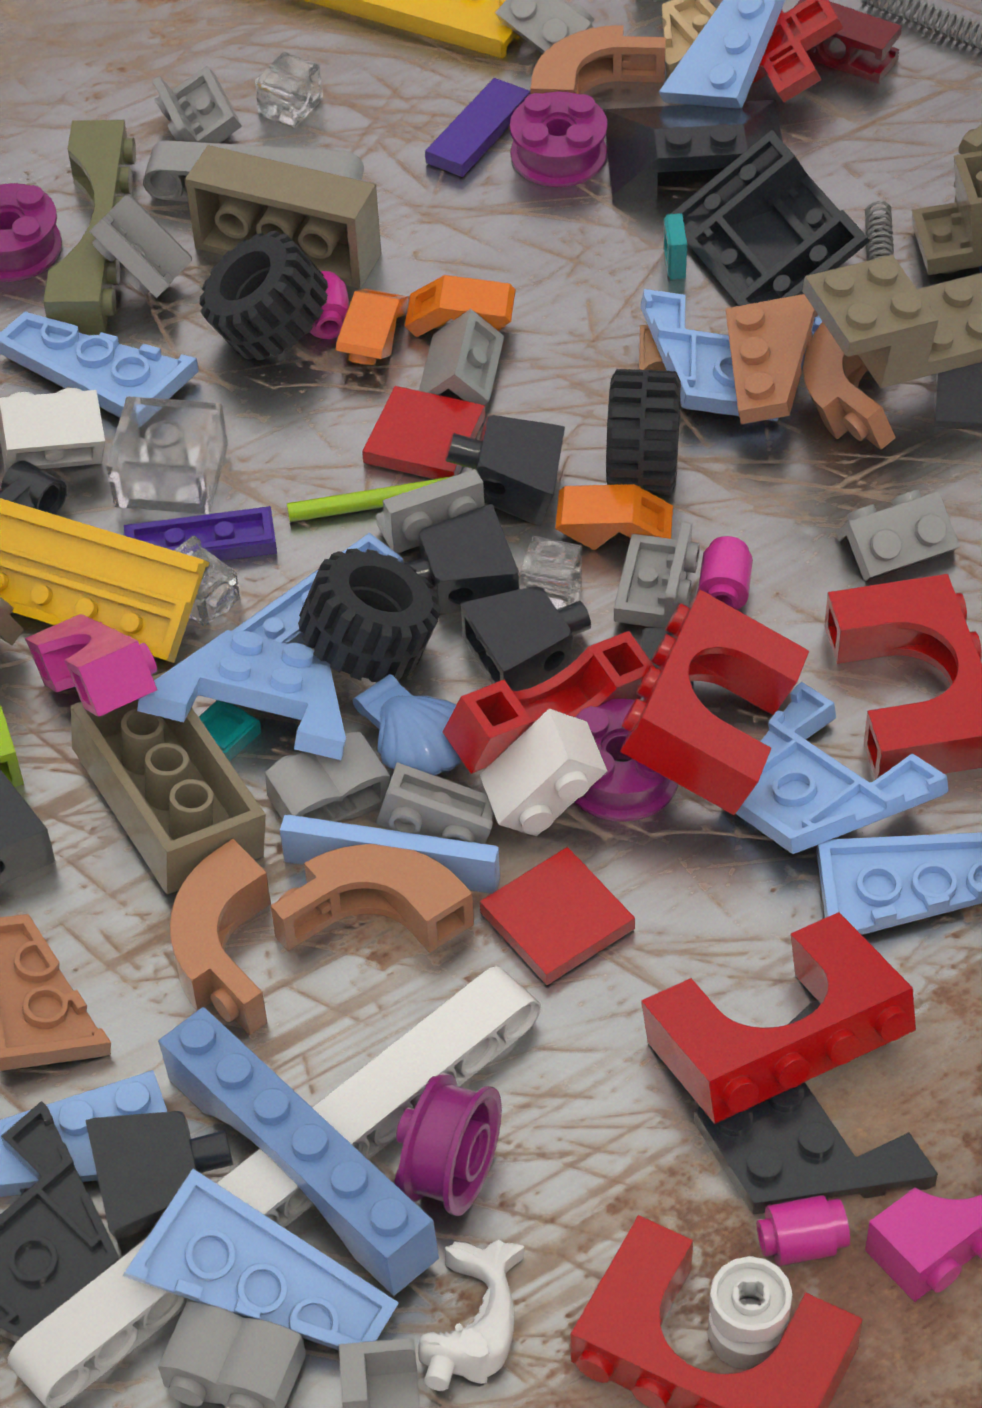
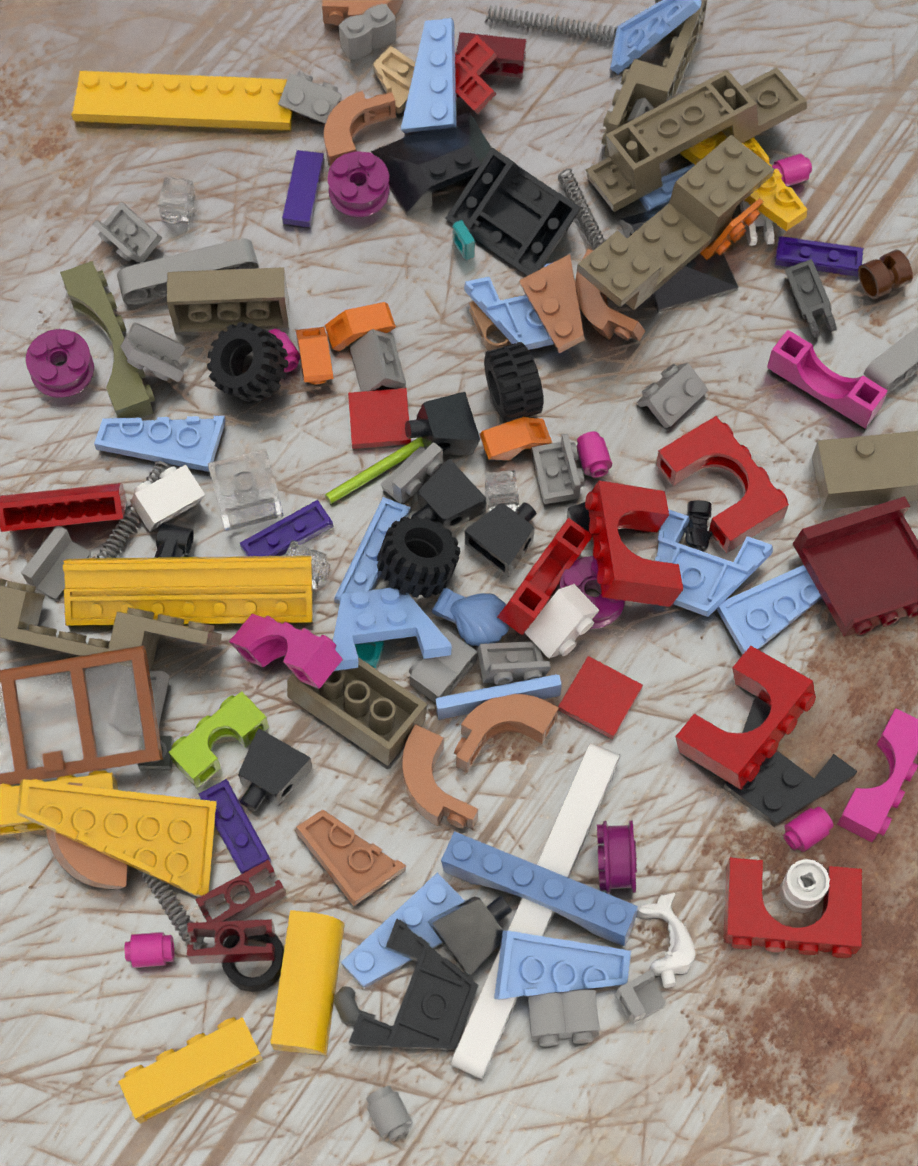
camera: 25 degrees left, 15 degrees up
none -> black piece [684,500,713,551]

